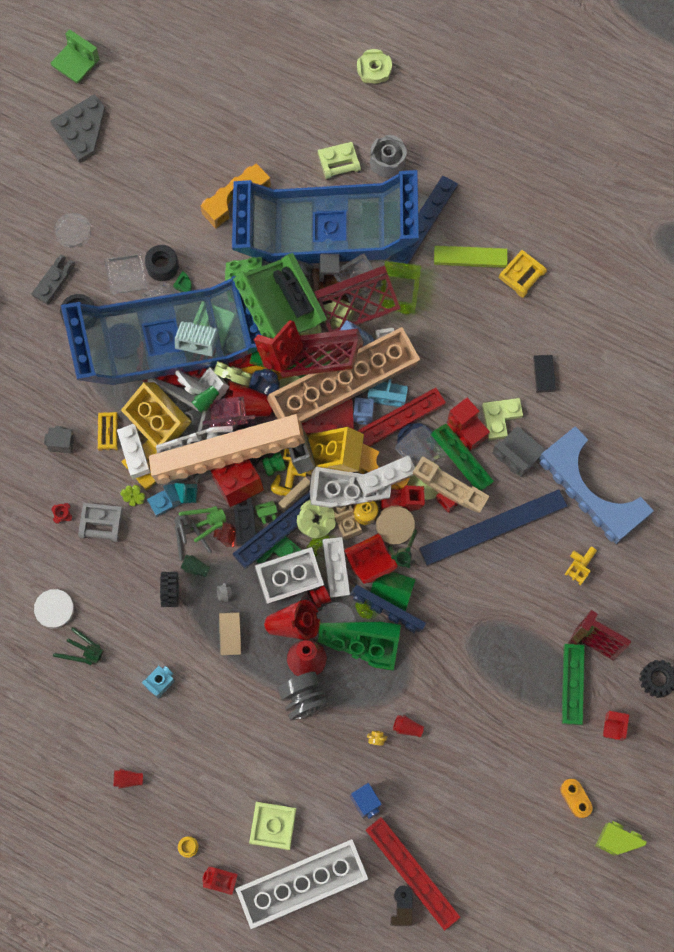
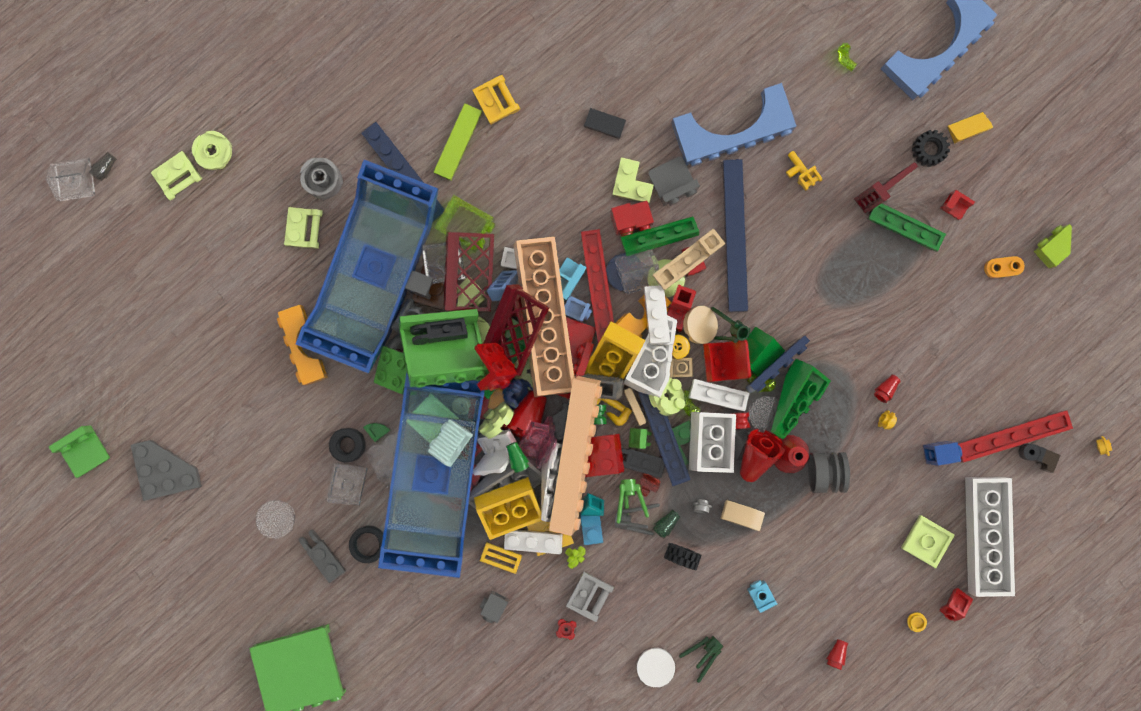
camera: 70 degrees left, 15 degrees up
none -> yellowish green plate [151,151,202,201]

